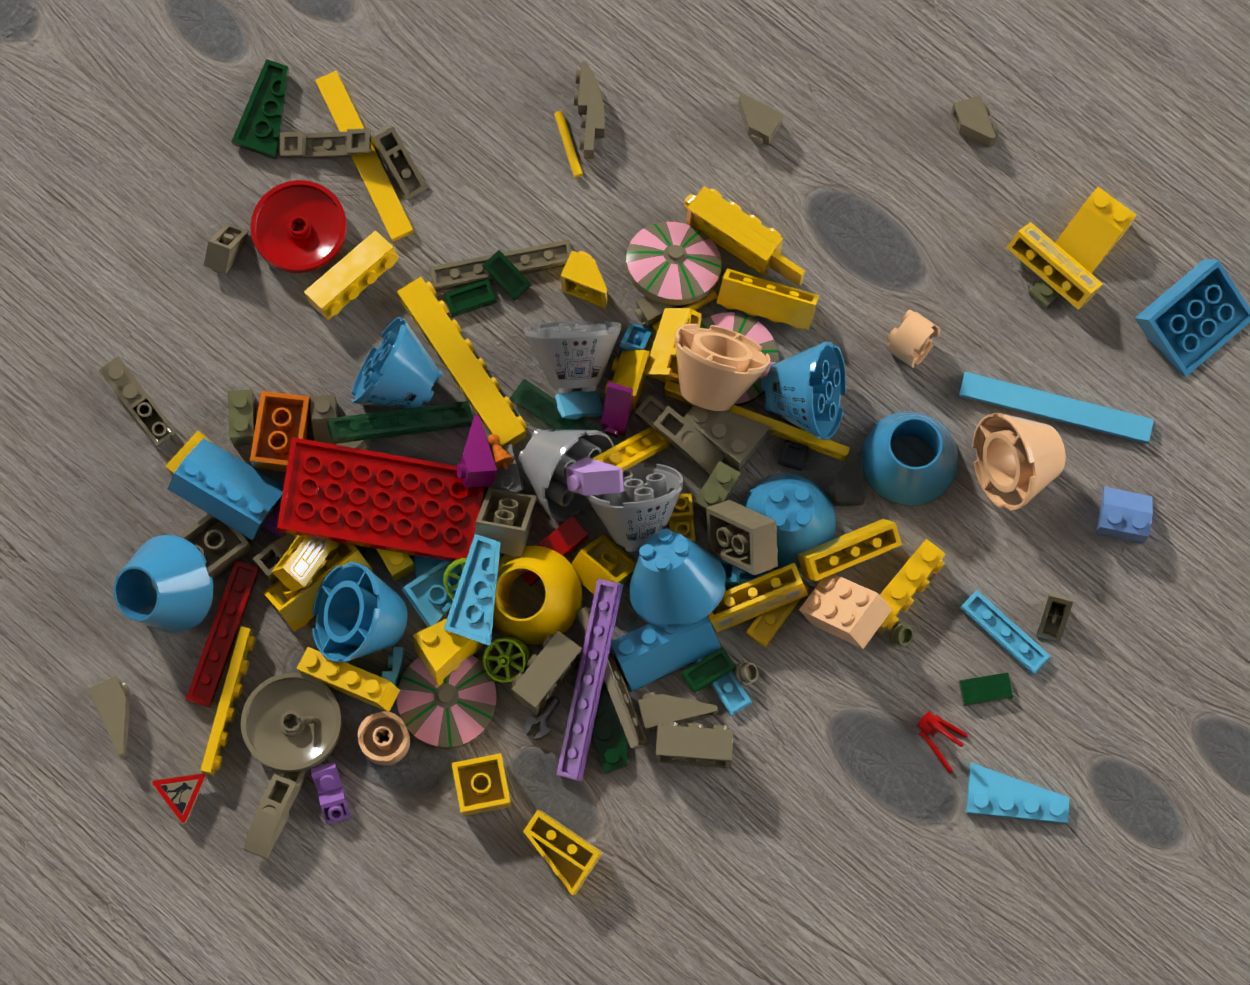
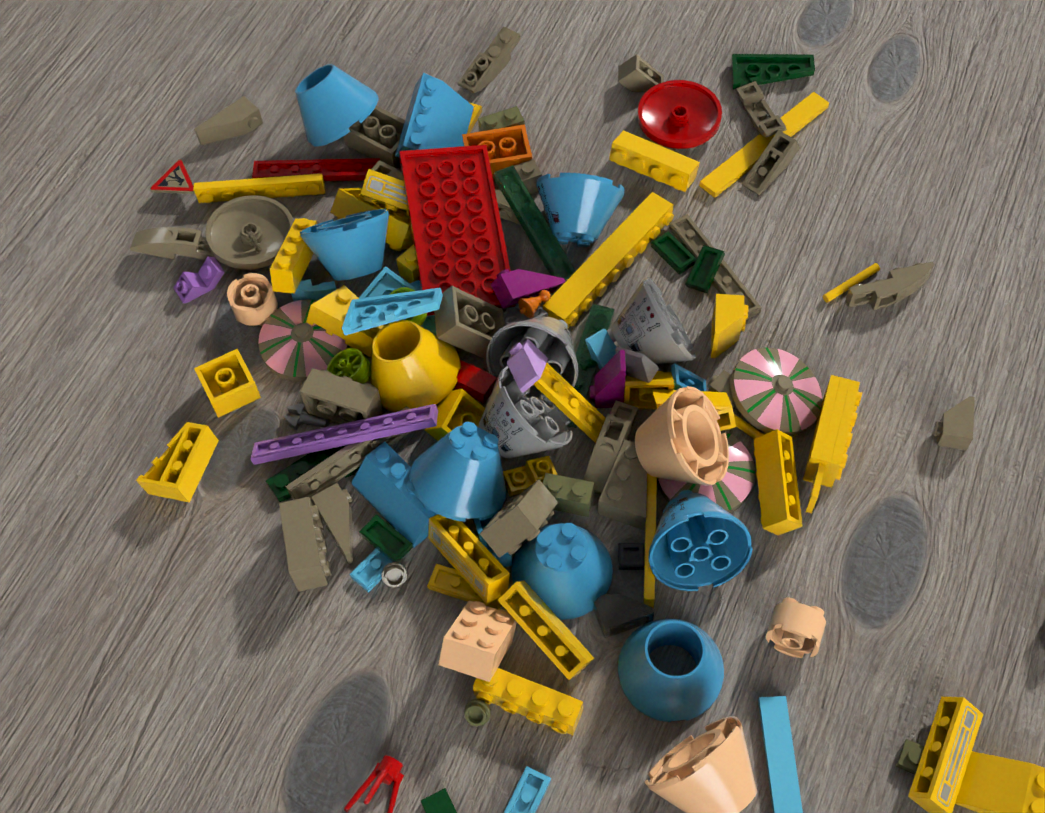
camera: 75 degrees right, 15 degrees down
none -> light grey slope [615,347,659,383]

